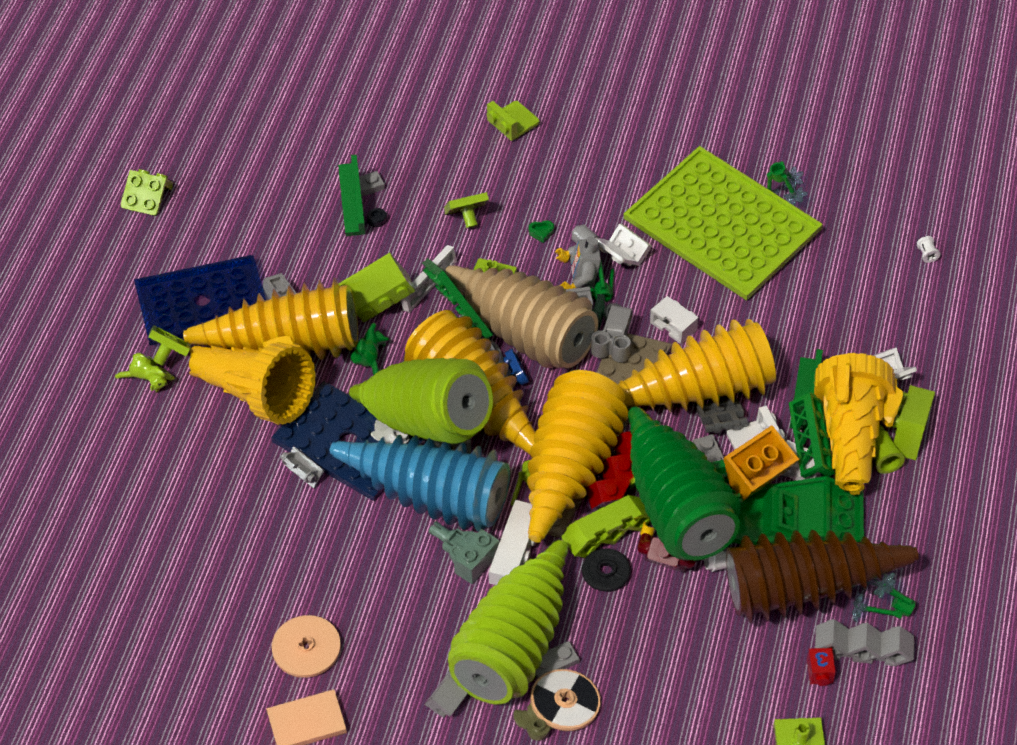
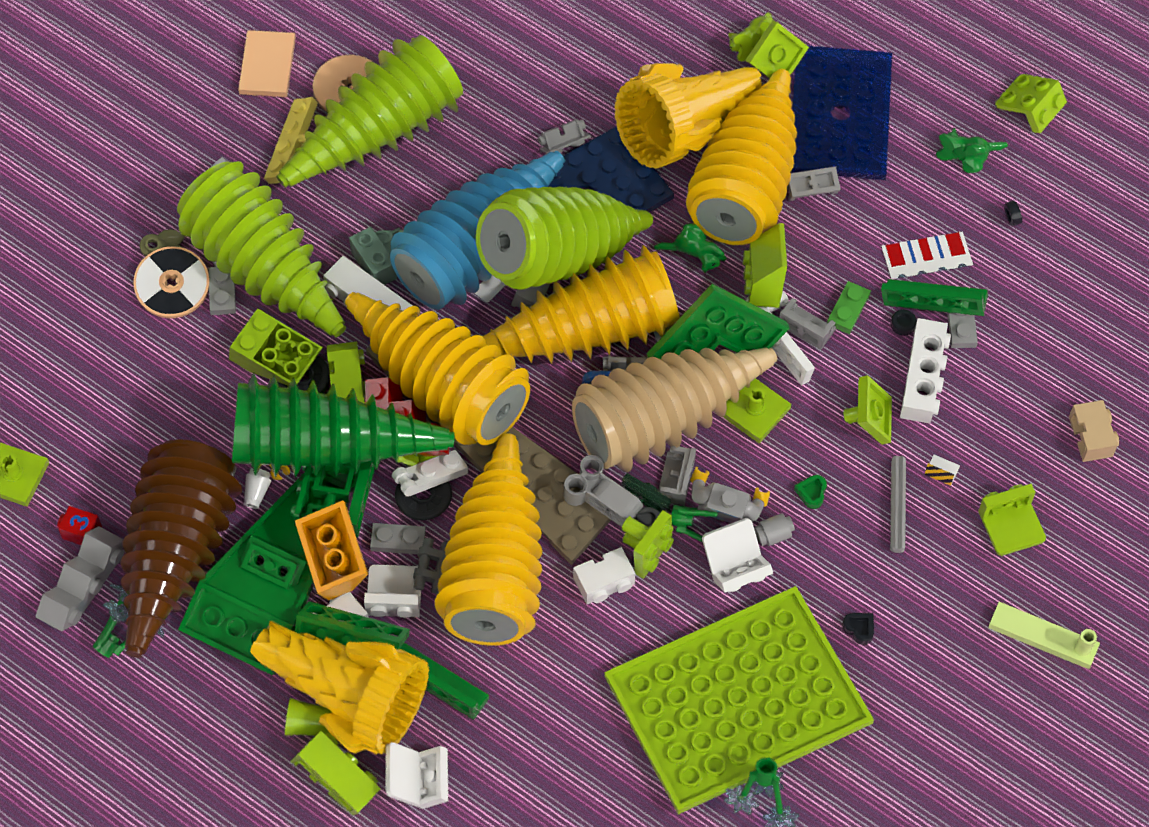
camera: 110 degrees right, 10 degrees up
none -> lime slope [229,308,323,385]
none -> light yellow plate [264,97,318,184]
none -> lime cone [276,35,463,188]
none -> lime plate [622,510,674,579]
none -> light grey hinge [779,298,836,350]
none -> bright green plate [827,281,871,335]
none -> black tile [842,613,874,645]
none -> sticker [882,232,973,279]
none -> light grey axle [890,456,906,553]
none -> white brick [900,318,951,424]
none -> sticker [924,455,960,486]
none -> green animal [936,128,1008,173]
none -> yellowish green piece [988,602,1100,669]
none -> black tile [1004,200,1022,226]
none -> tan brick [1069,400,1119,462]

